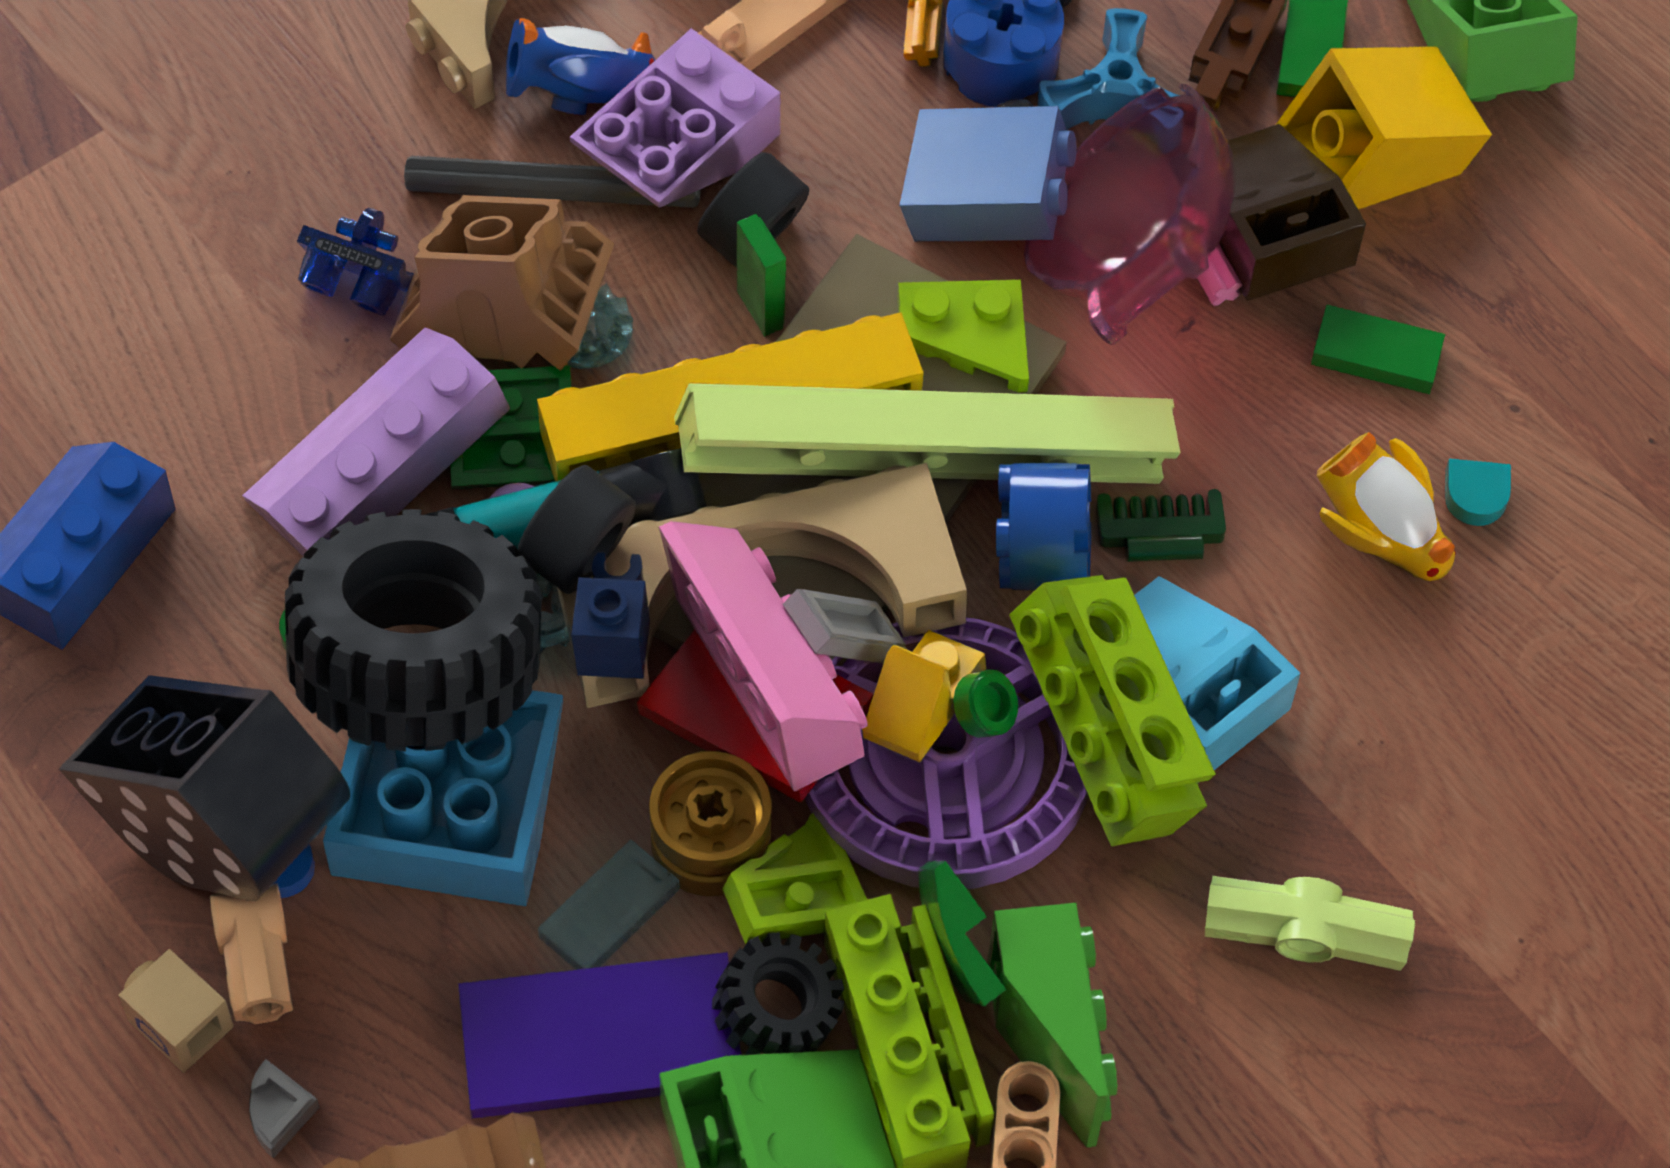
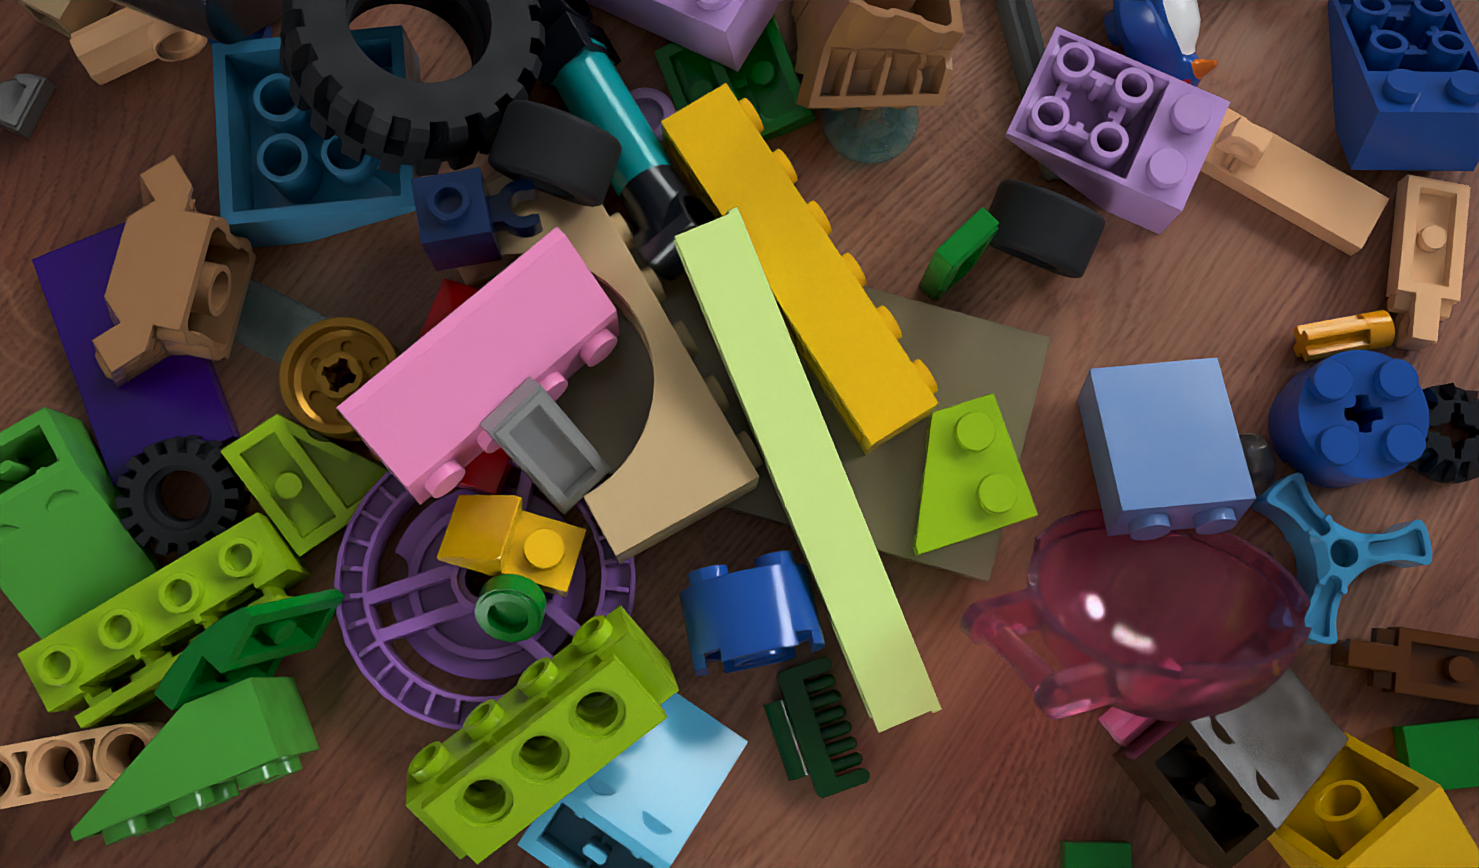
camera: 75 degrees right, 20 degrees up
none -> medium nougat slope [92,155,256,388]

